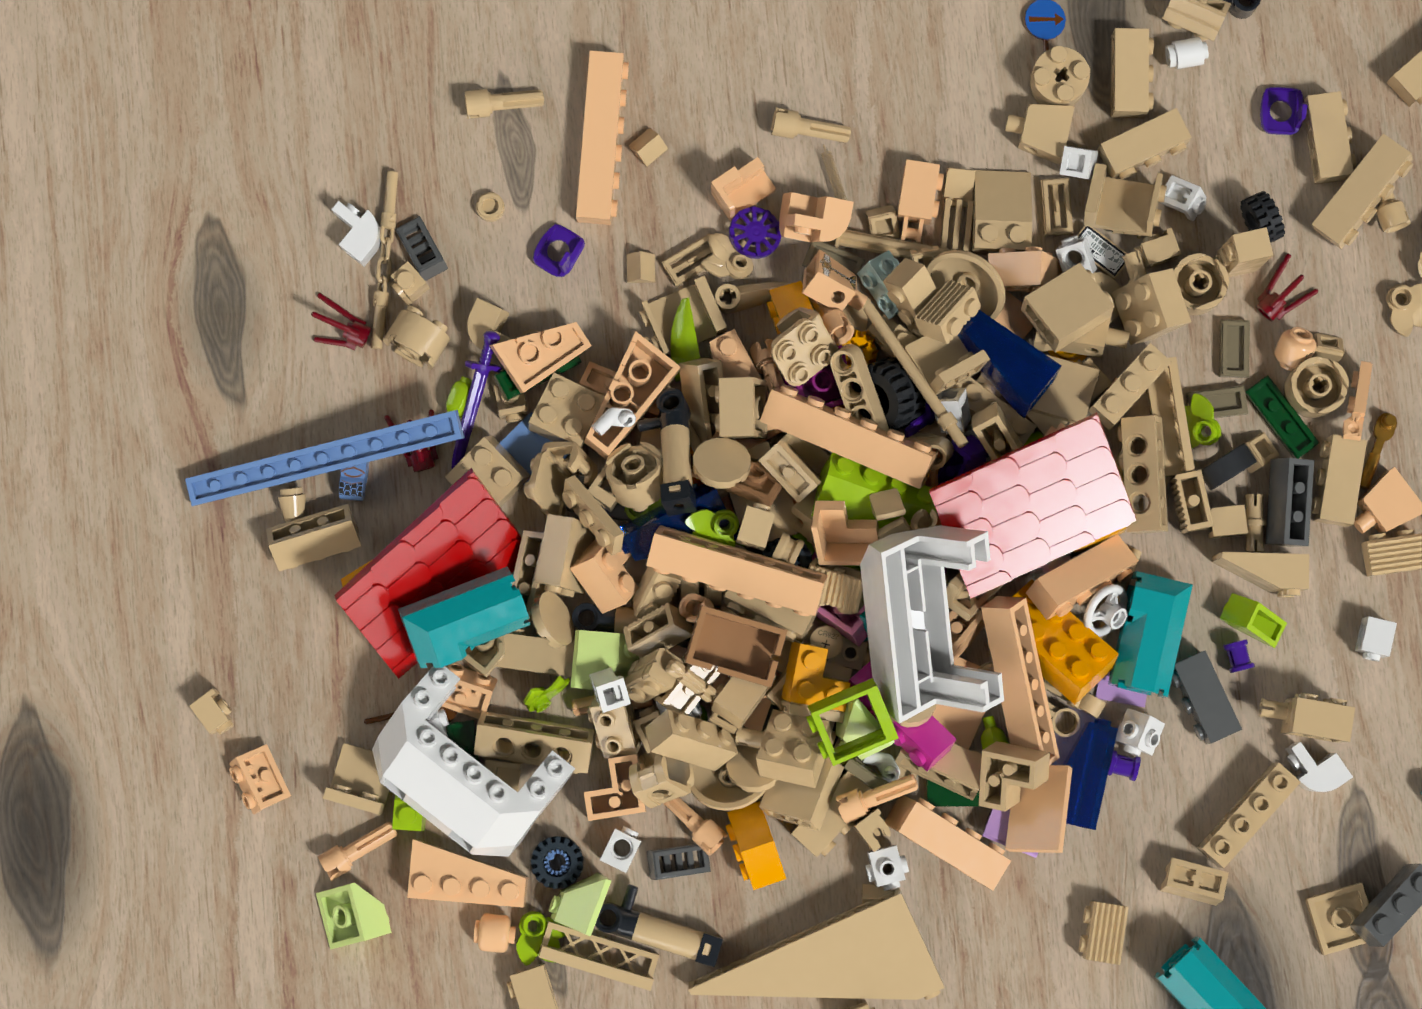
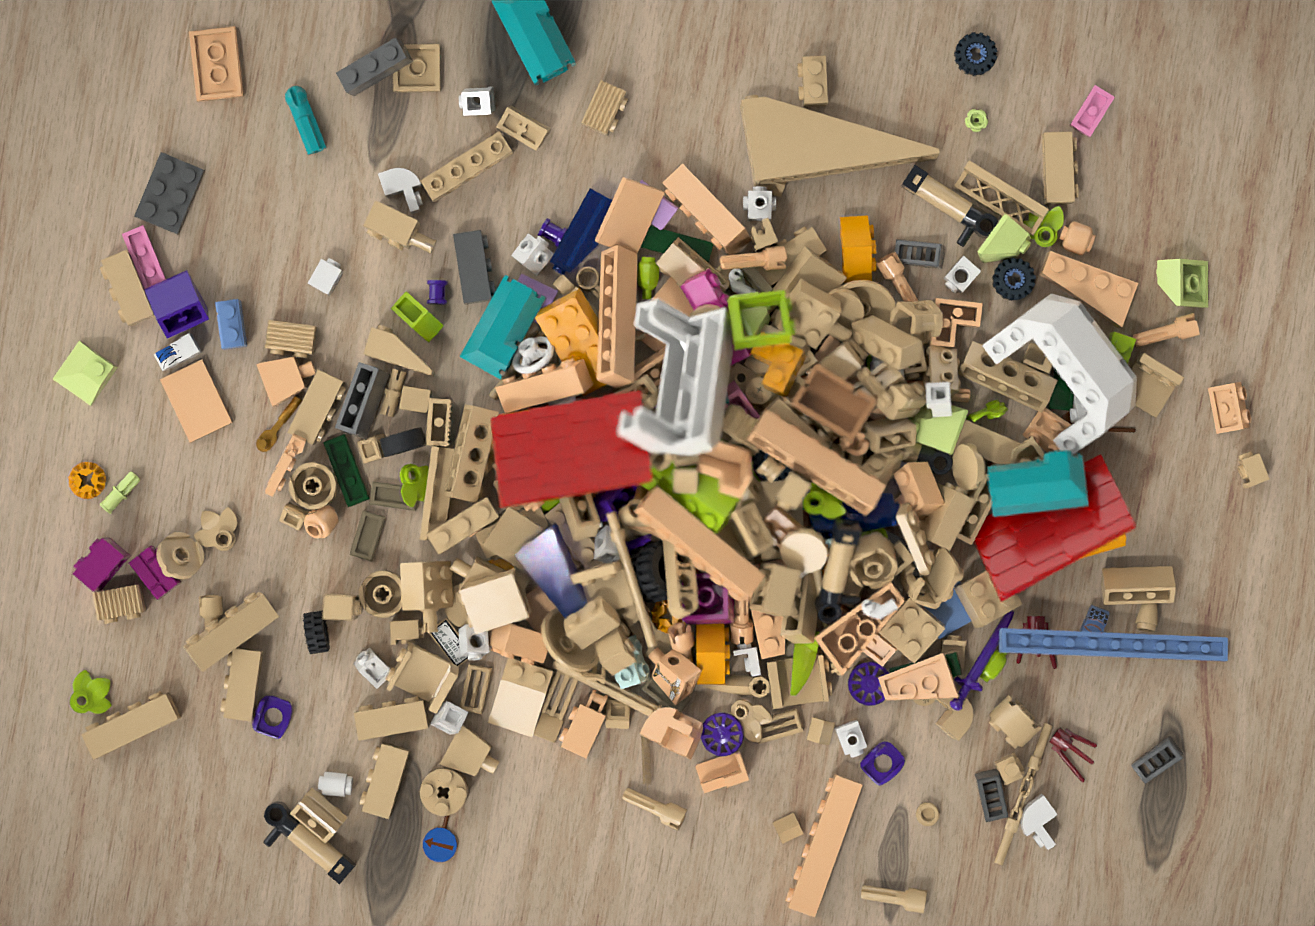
camera: 170 degrees left, 5 degrees up
tan piece [771,307,838,386] -> none
tan brick [979,741,1050,812] -> none
dark red plant [1256,253,1318,322] -> none
none -> white brick [459,87,495,115]
none -> white bracket [733,643,761,676]
none -> white brick [835,720,867,758]
none -> dark purple wheel [848,662,889,706]
none -> dark grey slope [1131,736,1183,784]

